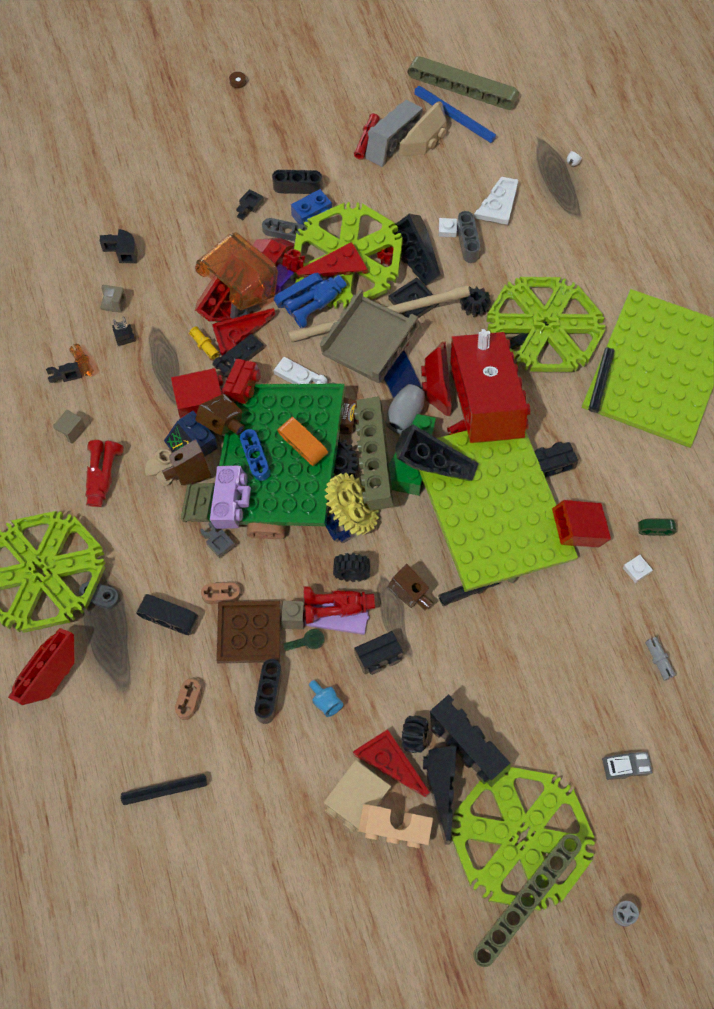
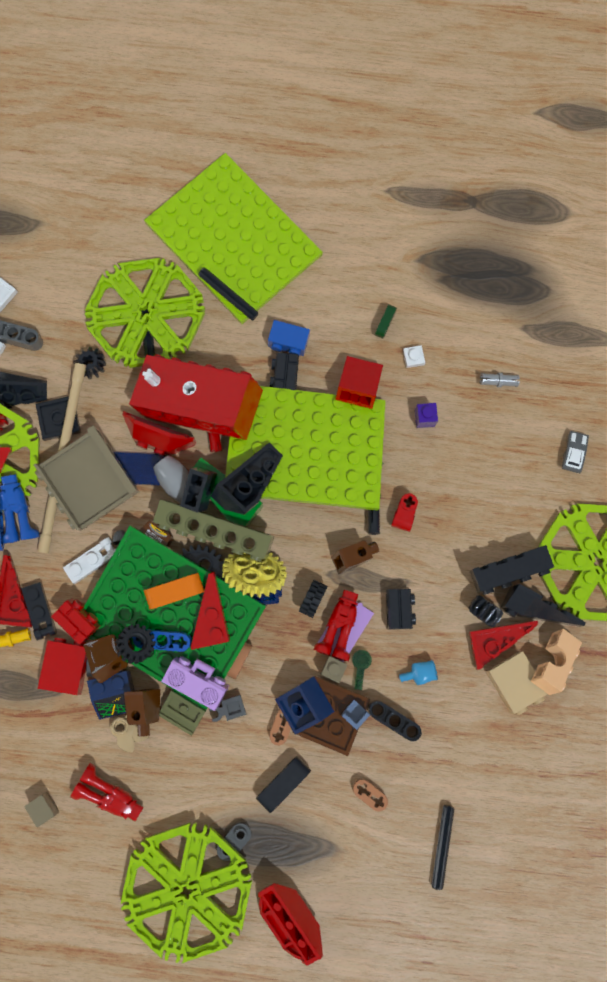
camera: 70 degrees left, 15 degrees up
none -> black tyre [115,624,155,664]
none -> black brick [180,467,217,513]
none -> red wing [191,572,230,650]
none -> blue brick [268,320,310,356]
none -> dark blue slope [275,676,335,735]
none -> sand blue panel [340,700,370,730]
none -> red piece [391,493,418,532]
none -> dark purple brick [414,403,438,428]

